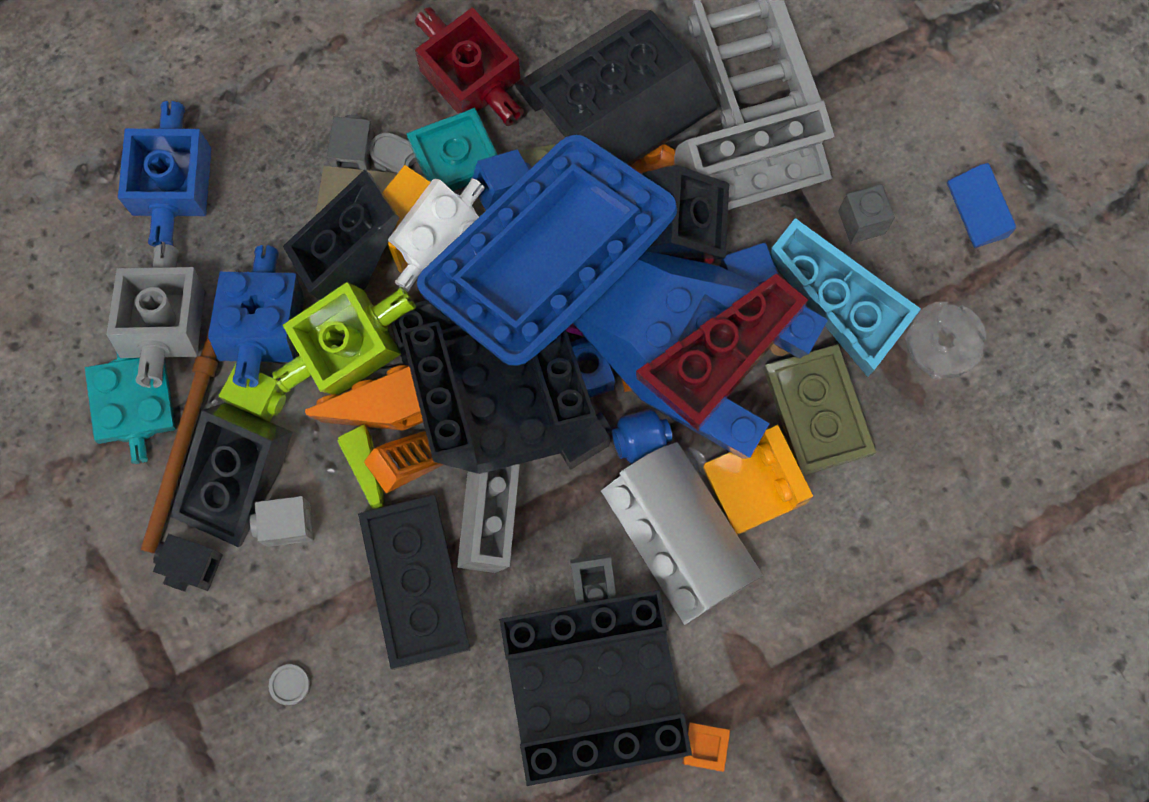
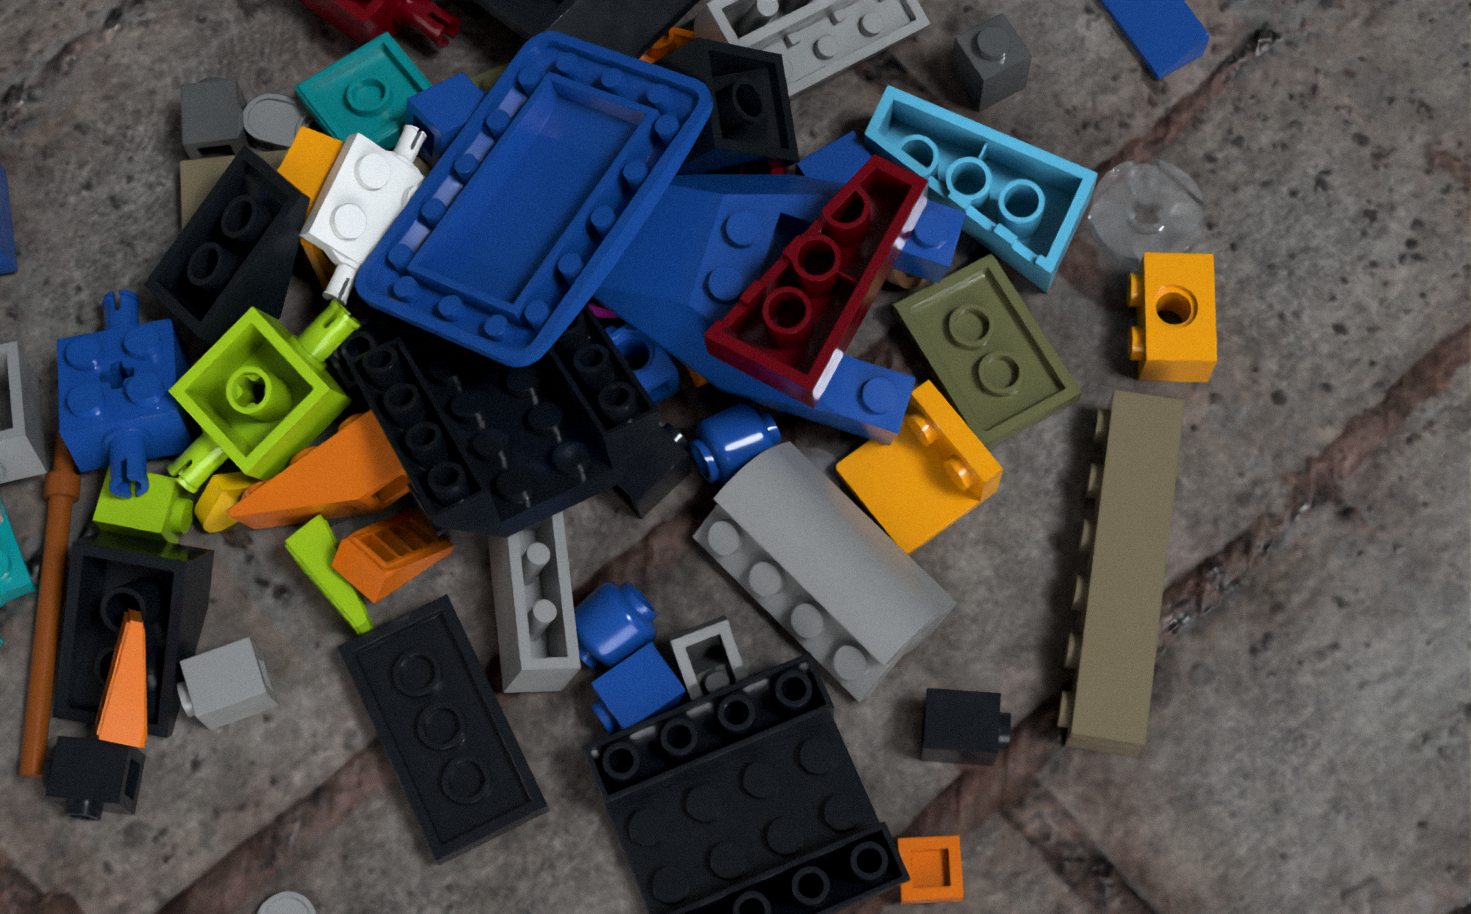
camera: 10 degrees left, 5 degrees down
none -> orange slope [95,609,148,748]
none -> yellow tile [194,471,262,533]
none -> blue head [574,581,659,669]
none -> blue brick [590,642,688,735]
none -> black brick [920,688,1011,766]
none -> dark tan brick [1056,390,1185,758]
none -> light orange brick [1127,252,1217,382]

